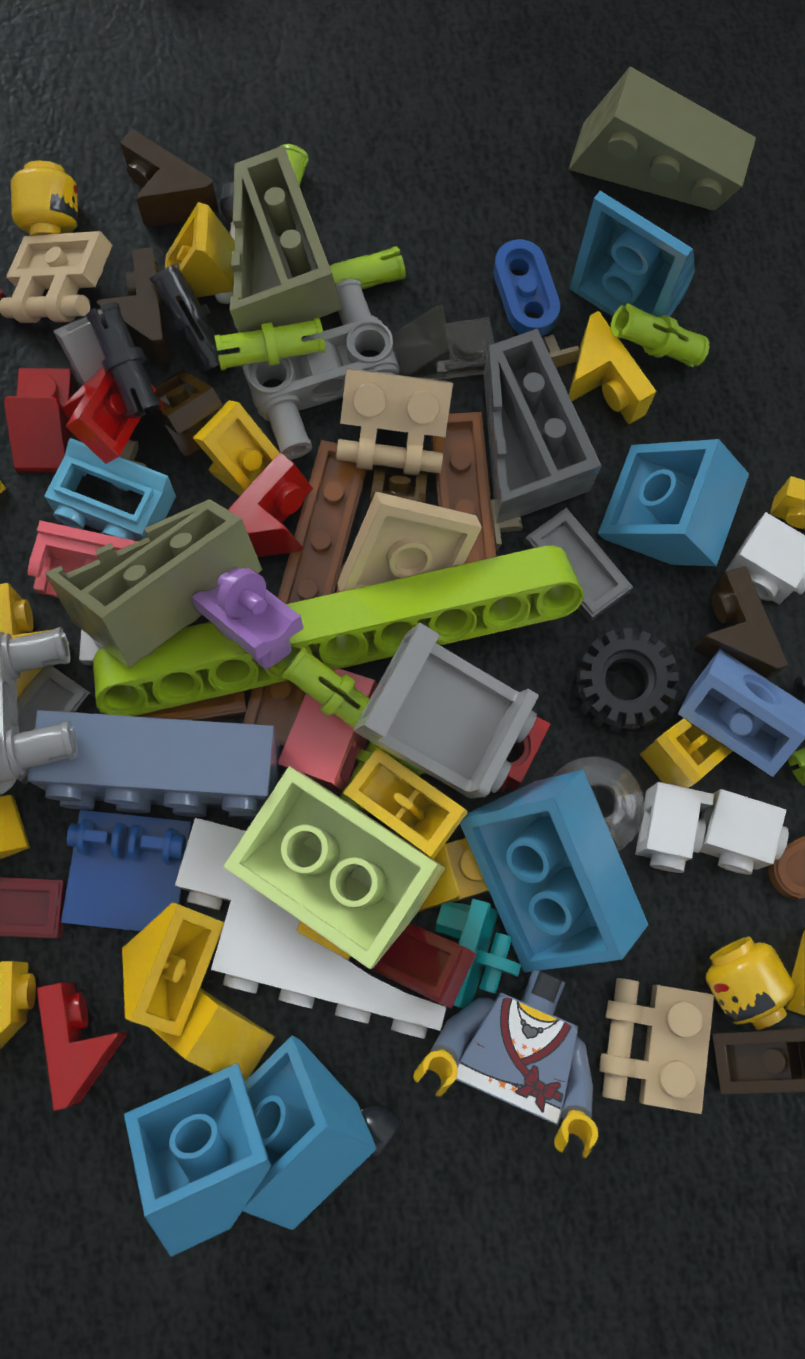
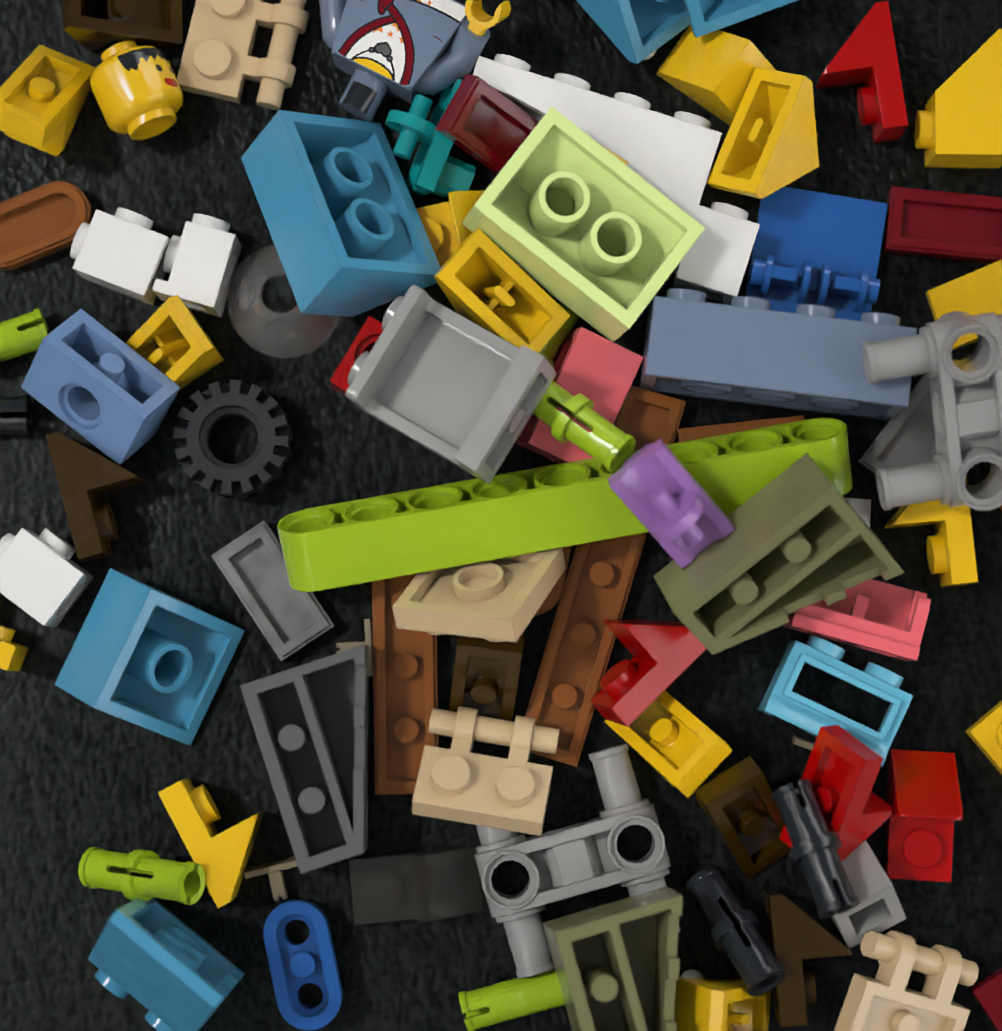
camera: 170 degrees left, 10 degrees up
lime pin [214,318,326,370] -> none

